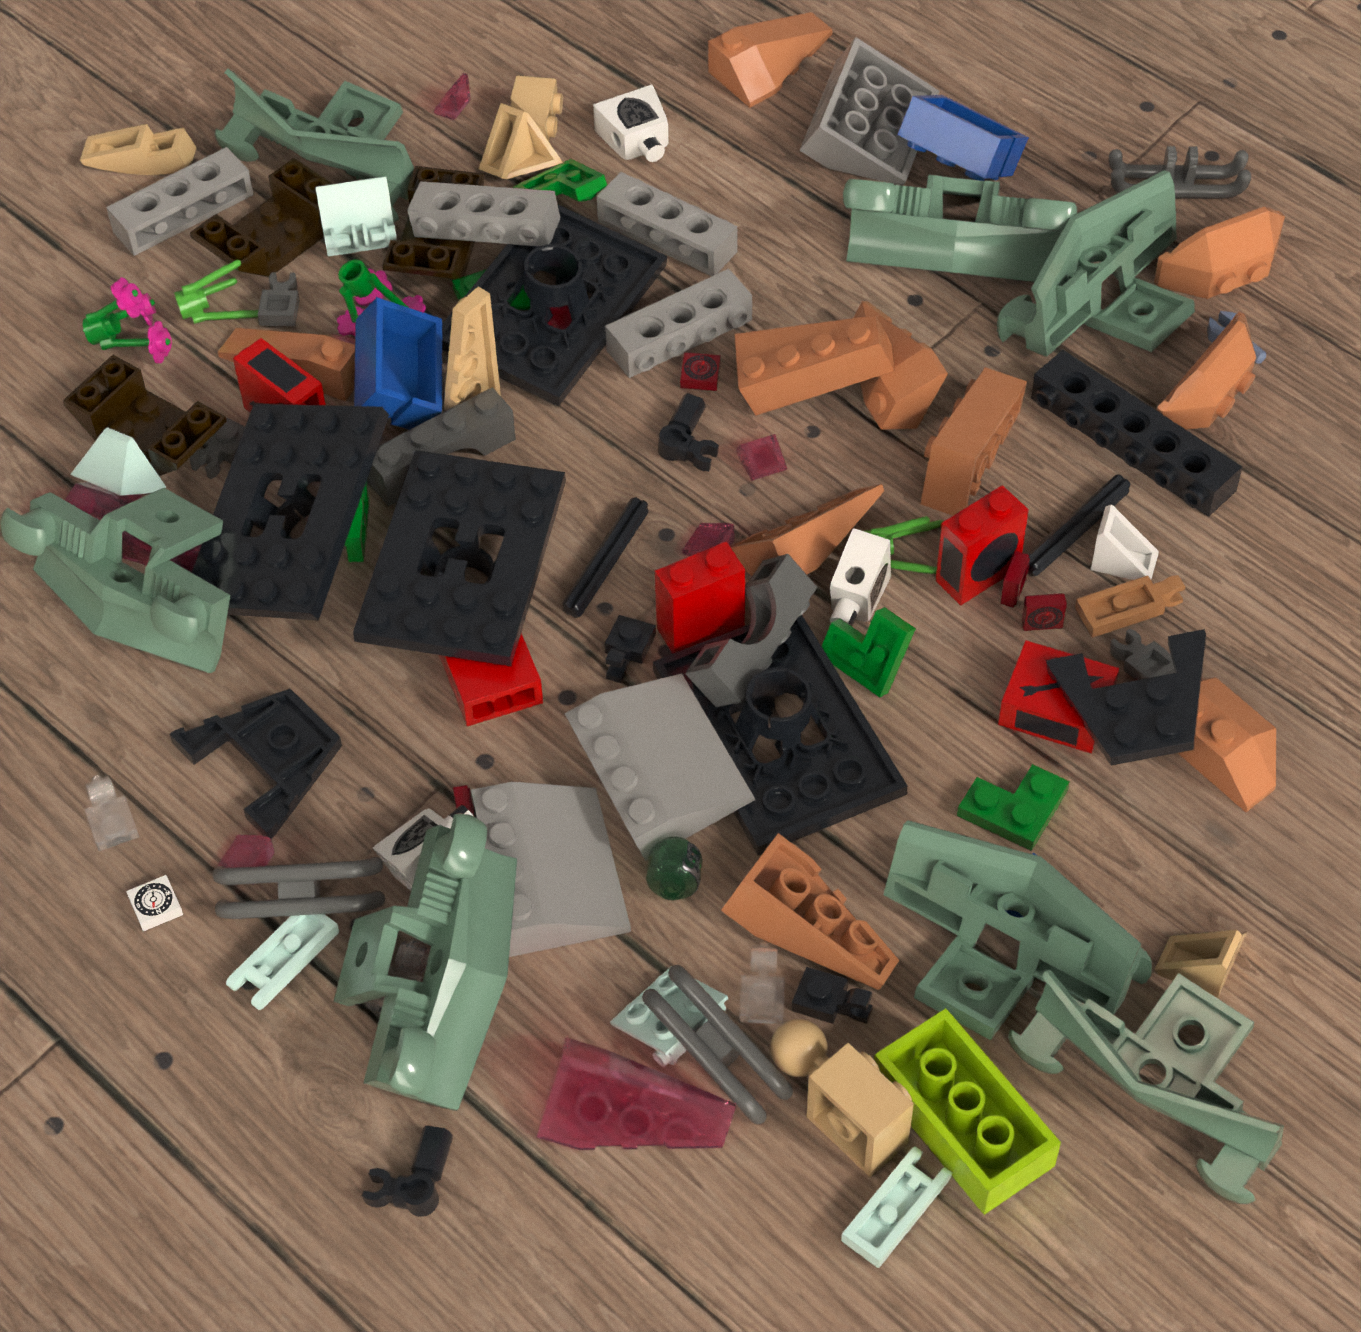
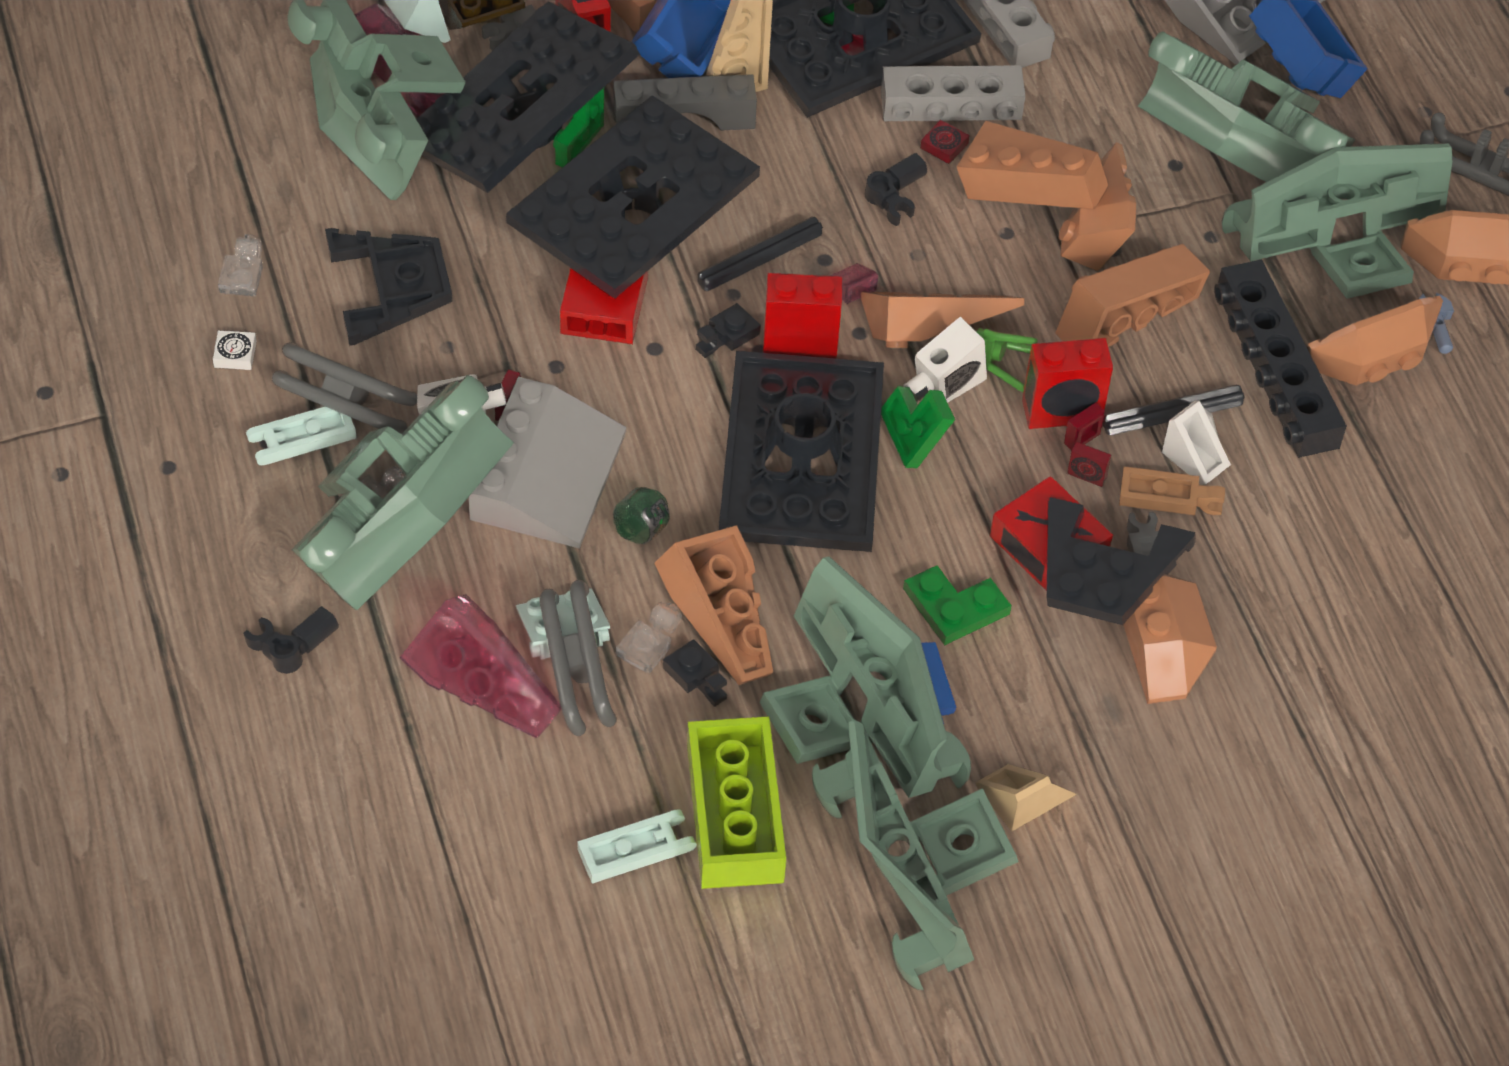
camera: 25 degrees right, 0 degrees up
clear pink slope [217,834,275,885] -> none
light grey slope [565,674,755,861] -> none
dark grey arch [685,554,817,707] -> none
clear pink slope [736,434,787,481] -> none
tan brick [770,1019,914,1177] -> none

